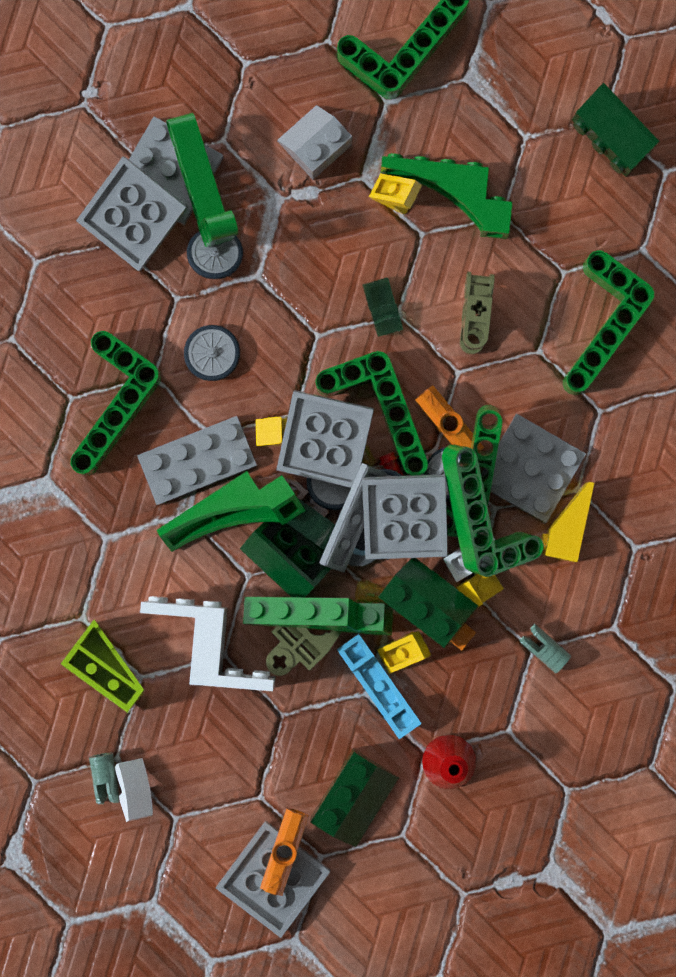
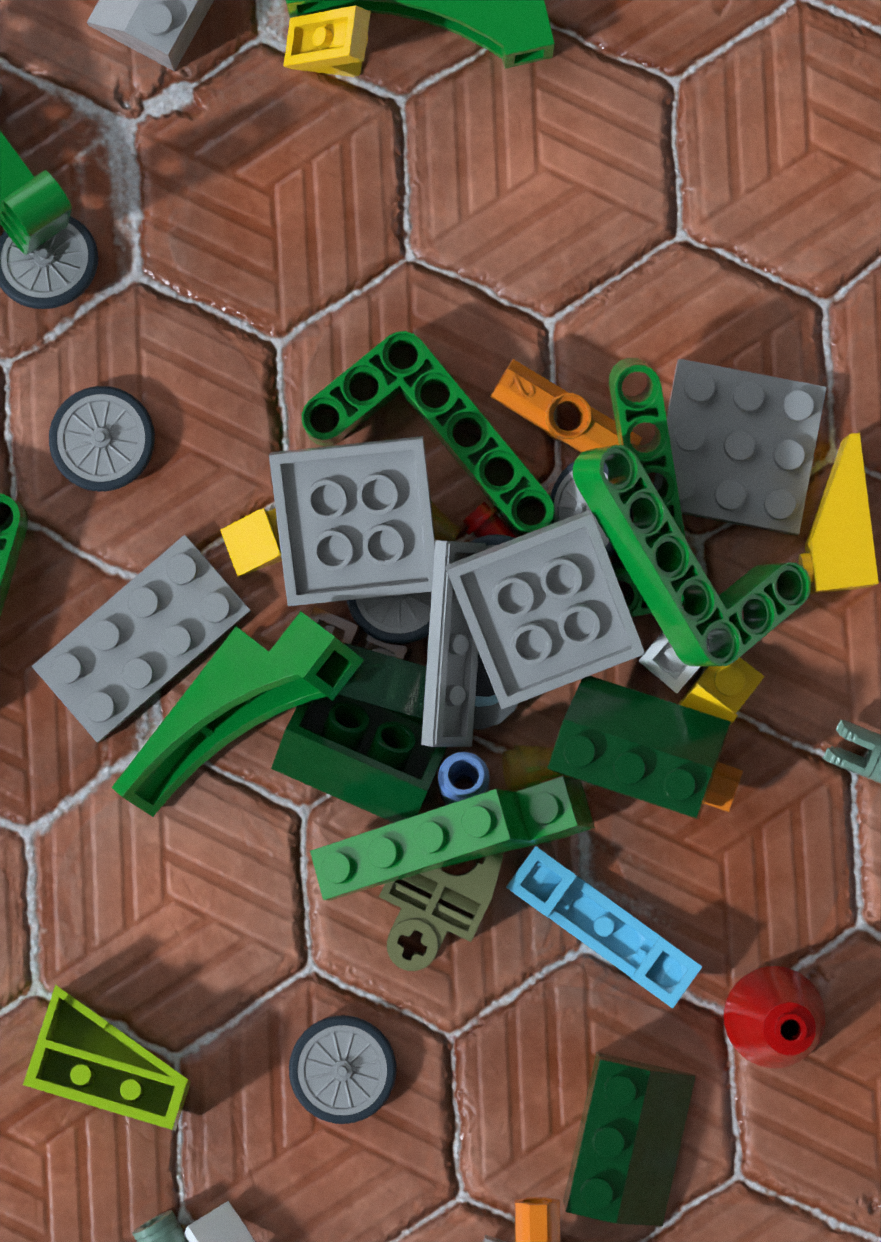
camera: 10 degrees left, 0 degrees up
white bracket [140,596,275,691] -> none
clear green slope [362,277,403,337] -> none
yellow slope [377,631,431,674] -> none
olive piece [459,271,494,355] -> none
green beam [563,250,654,395] -> none
none -> light grey wheel [289,1015,397,1124]
none -> medium blue brick [438,752,489,805]

